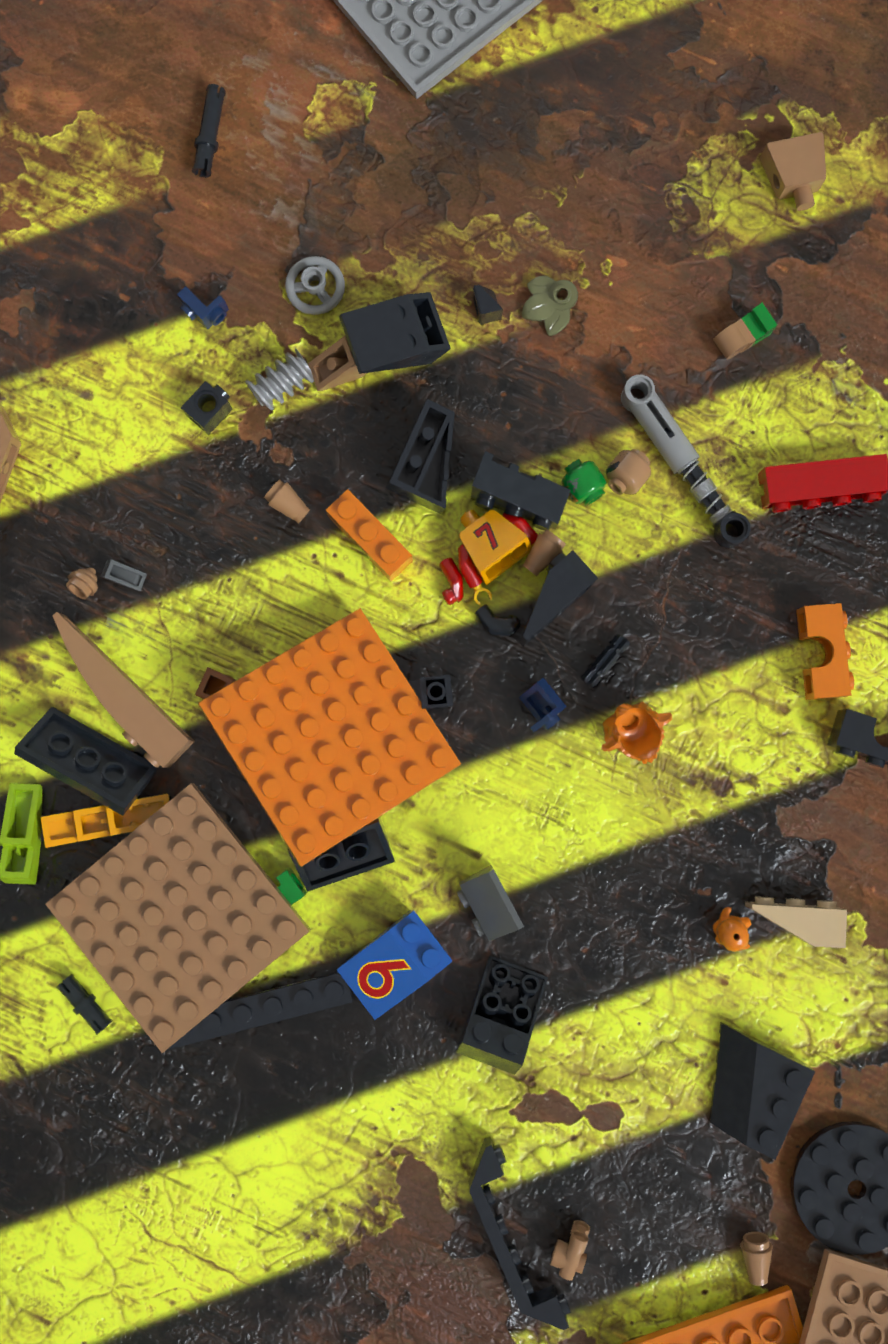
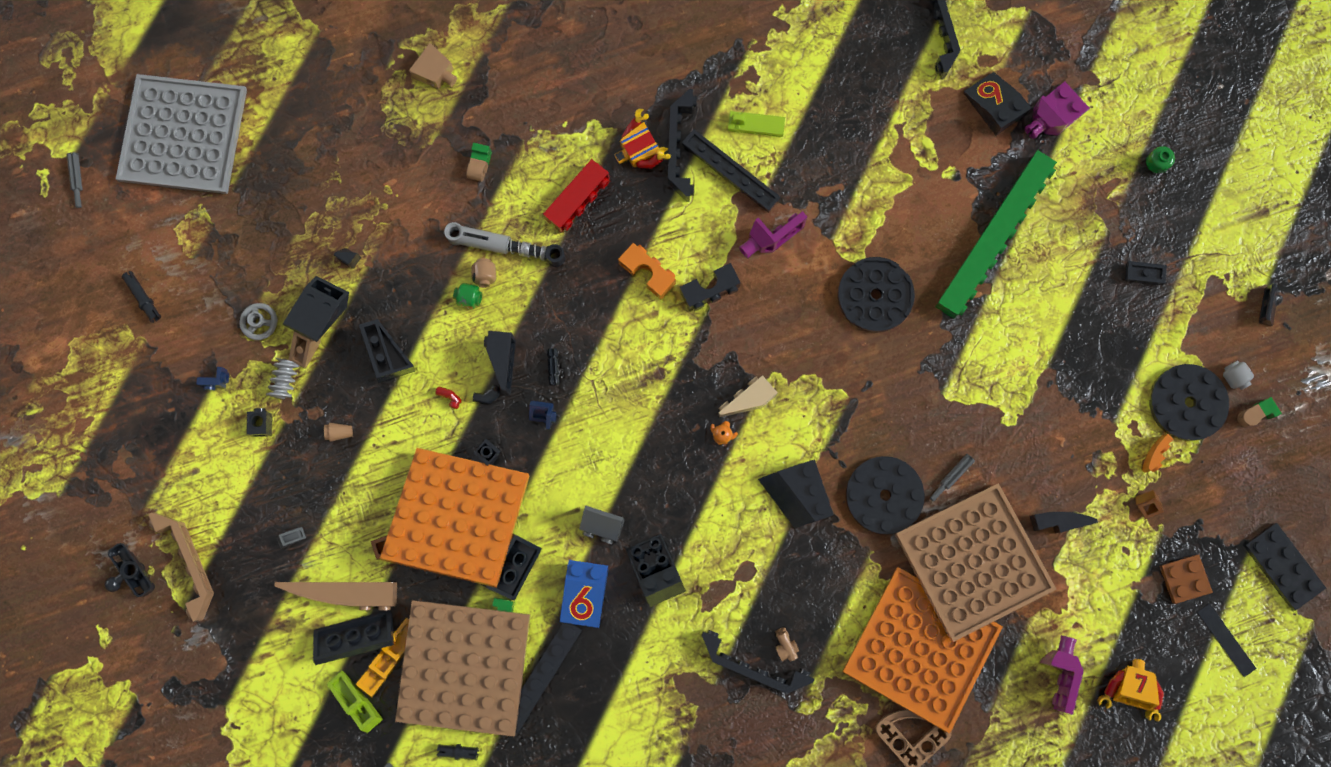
camera: 40 degrees left, 5 degrees down
medium nougat plate [66,568,98,599] -> none
orange arch [326,489,413,582] -> none
light orange torso [458,510,538,606] -> none
black wedge [471,451,571,531] -> none
olive plate [522,276,578,336] -> none
medium nougat cone [523,529,566,576] -> none
orange hair [601,701,672,764] -> none
medium nougat cone [740,1232,773,1286] -> none

